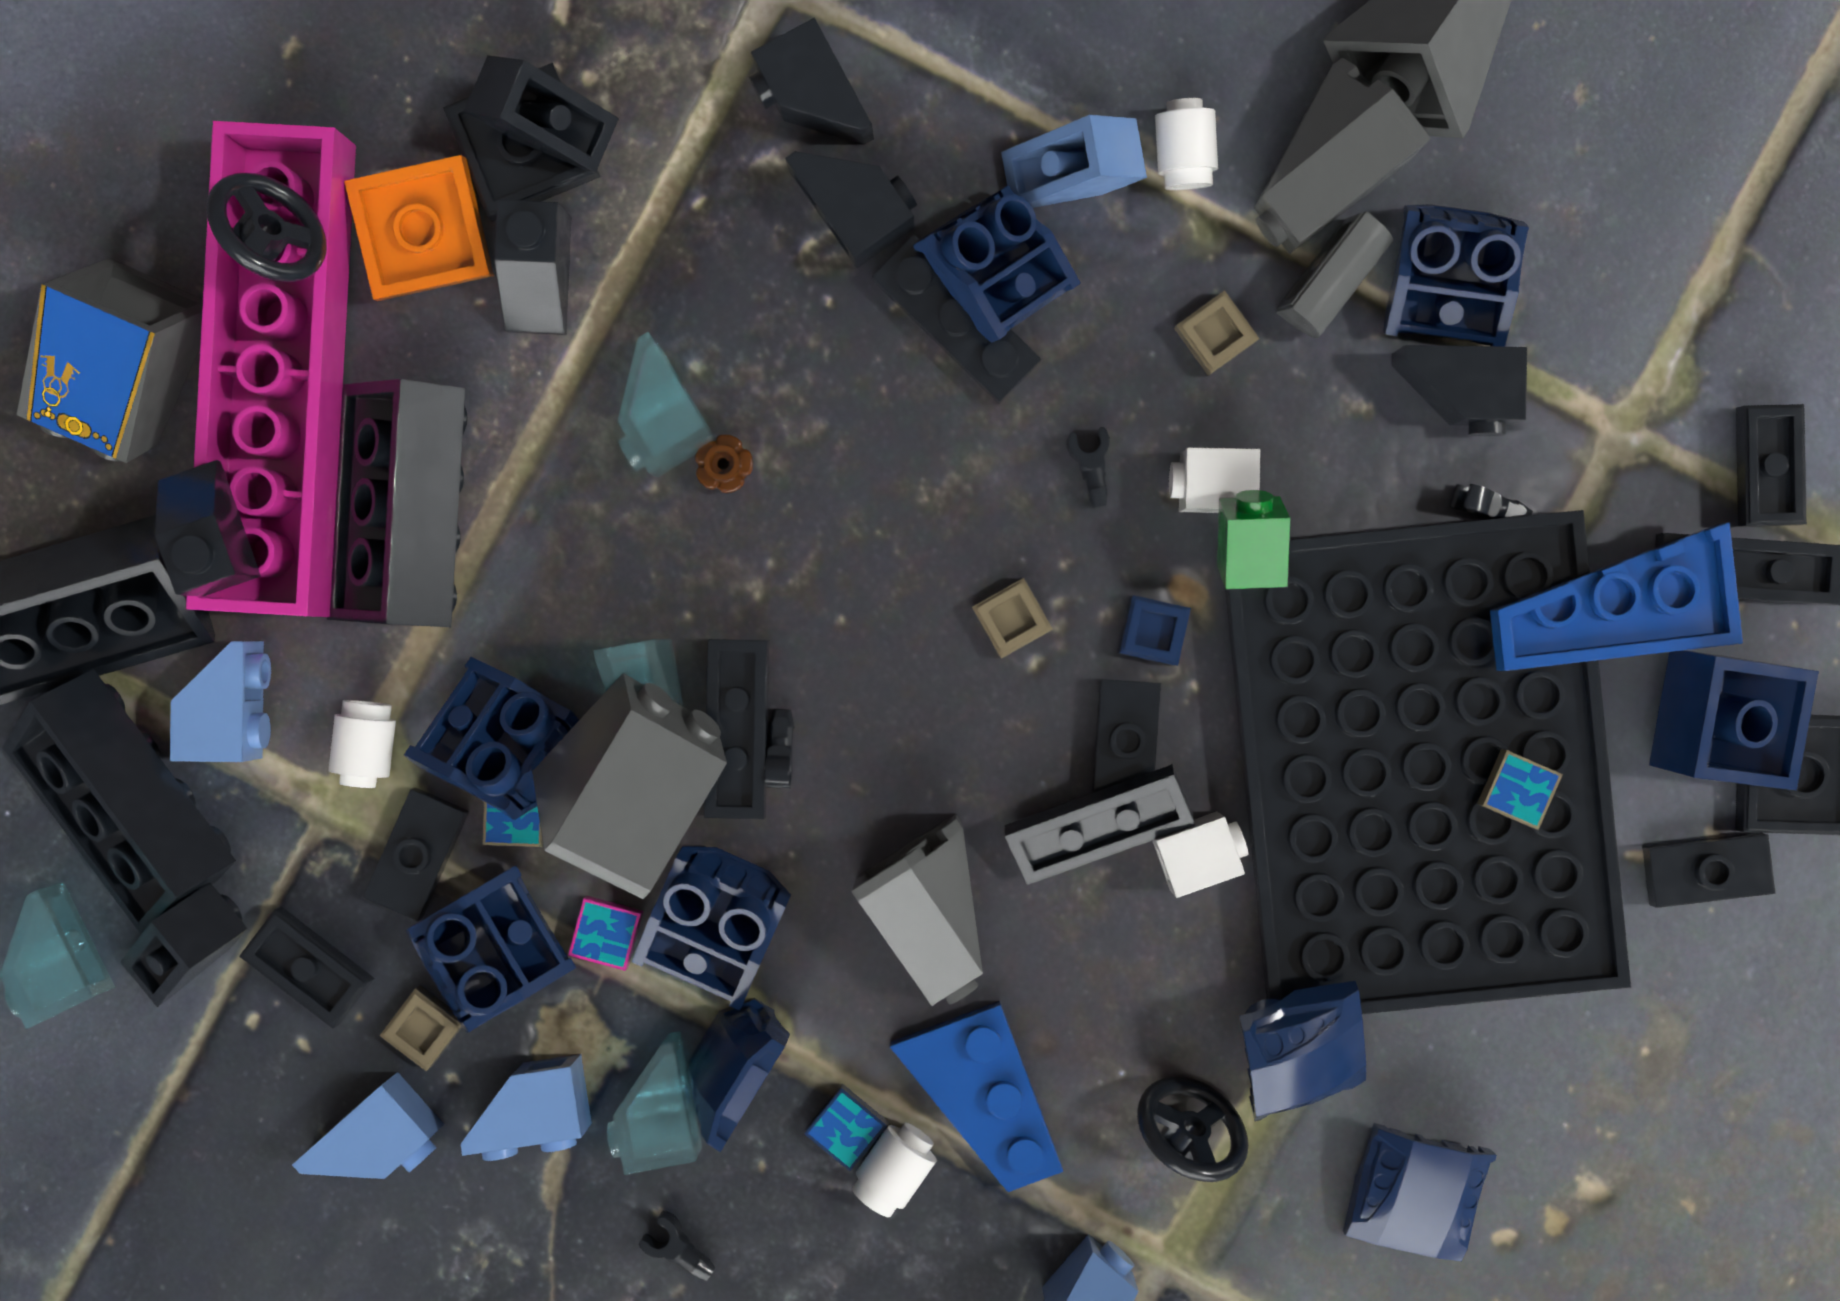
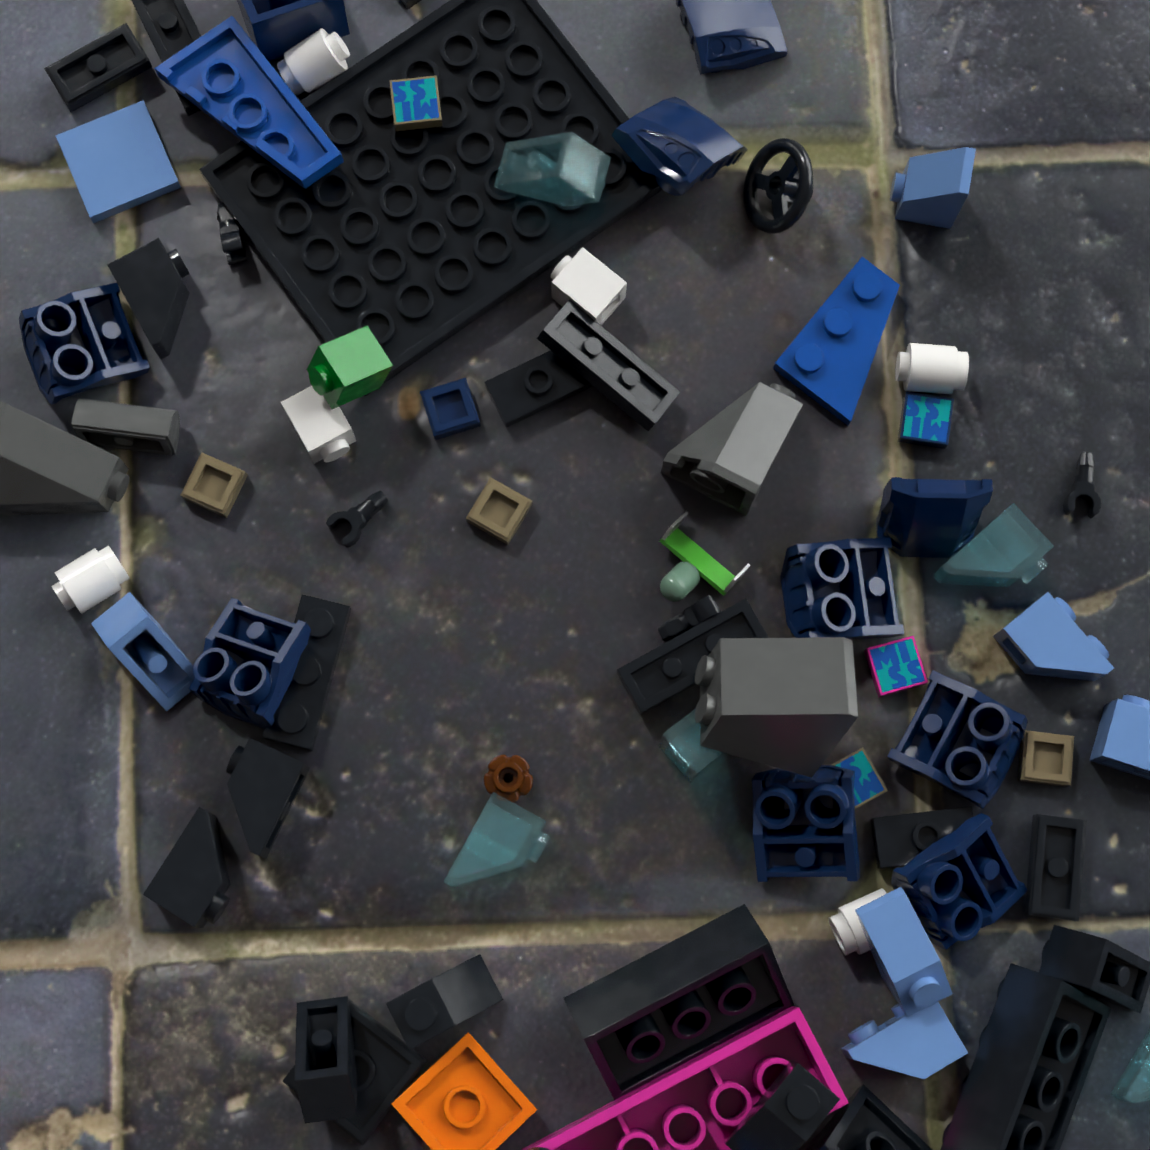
camera: 125 degrees left, 10 degrees down
none -> medium blue tile [56,100,181,223]
none -> white brick [277,28,350,95]
none -> clear light blue slope [494,132,611,206]
none -> piece [659,512,751,602]
none -> medium blue slope [855,887,953,1017]
none -> dark blue slope [891,813,1028,950]

